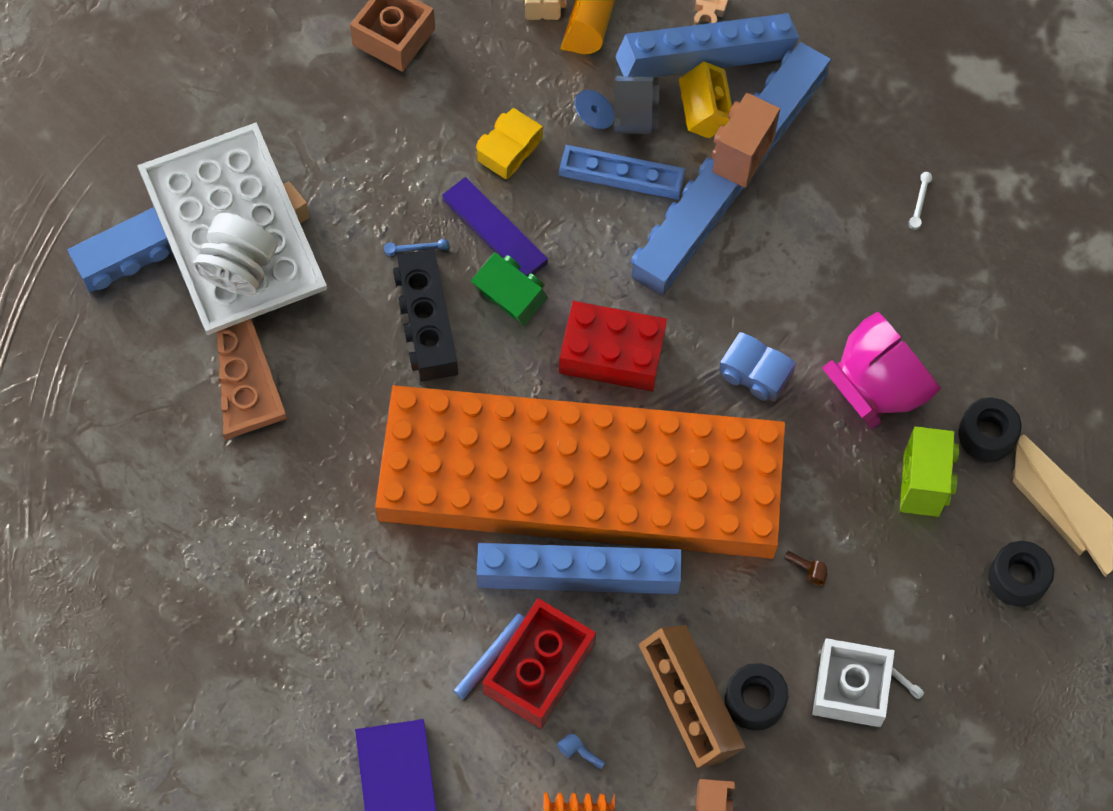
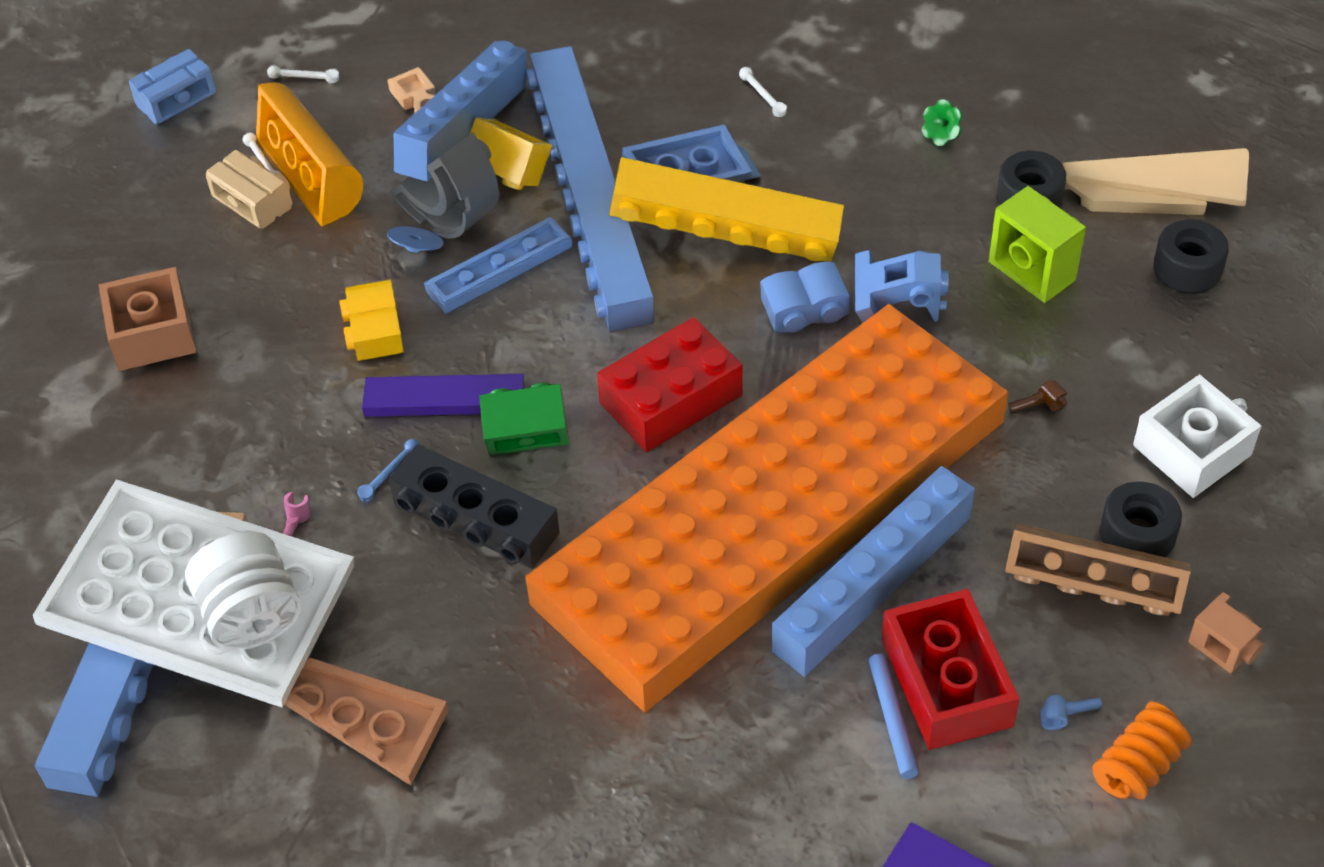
camera: 45 degrees left, 15 degrees down
nougat brick [711,92,780,188] -> none
dark pink plate [822,312,941,429] -> none
none -> bright pink hand [283,492,311,537]
none -> yellow brick [609,157,844,262]
none -> medium blue slope [622,125,762,182]
none -> medium blue tile [855,250,949,323]
none -> green plant [922,99,963,146]

